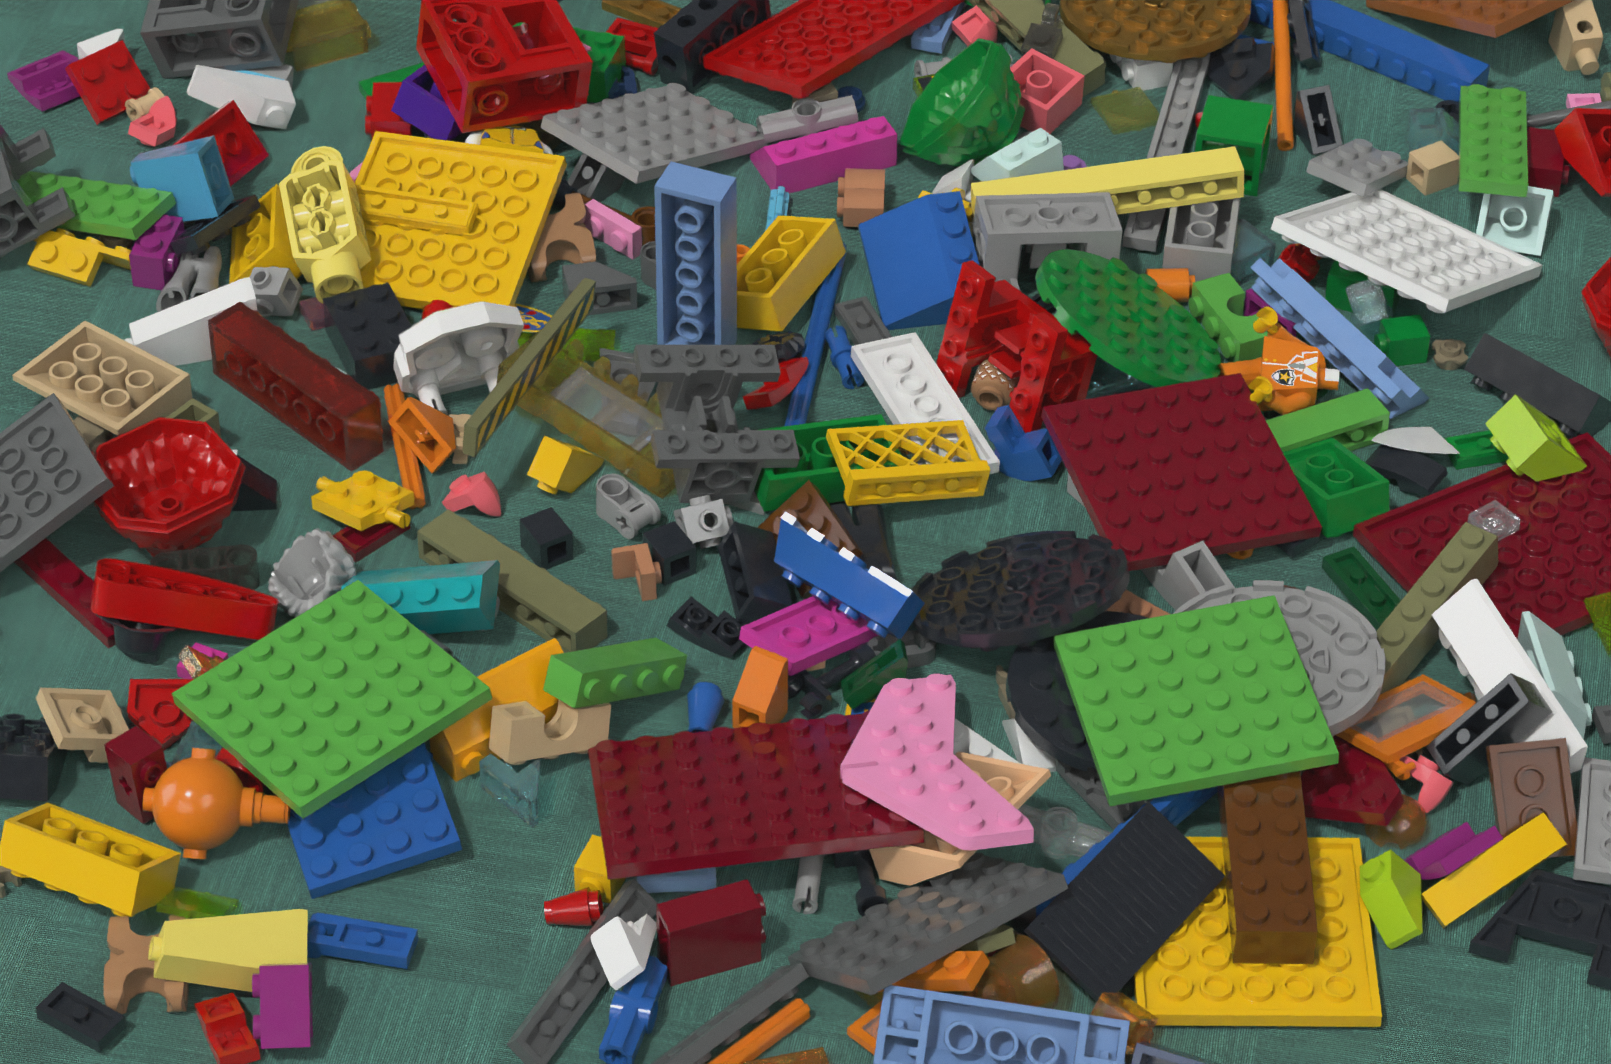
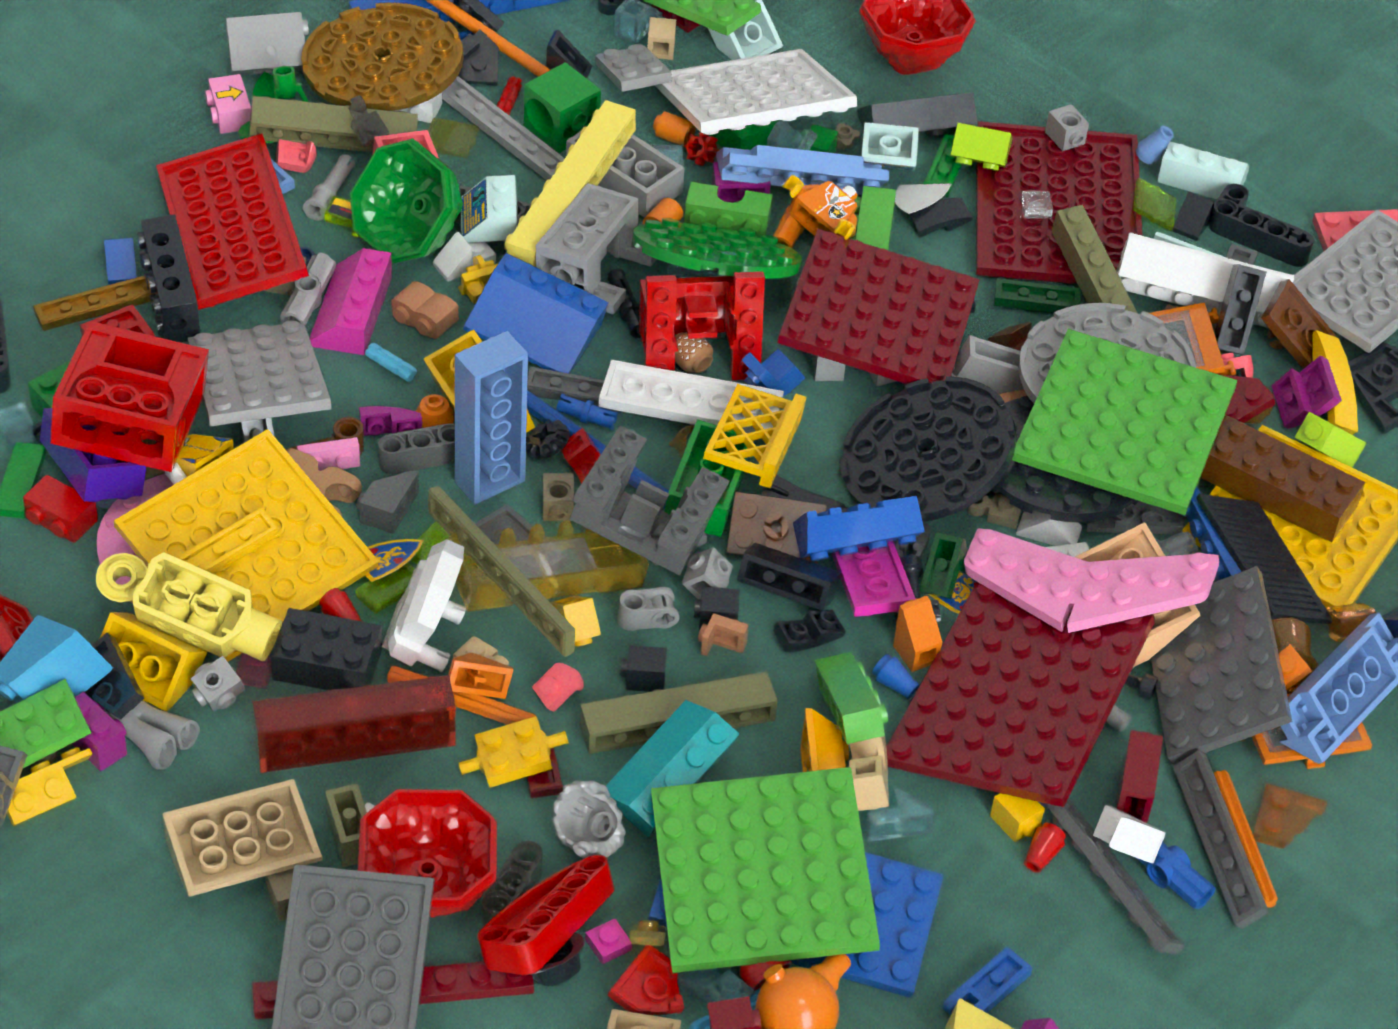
camera: 60 degrees left, 5 degrees up
white slope [124,277,261,366] -> none
green slope [1283,437,1389,538] -> none
none -> light aqua slope [861,122,919,170]

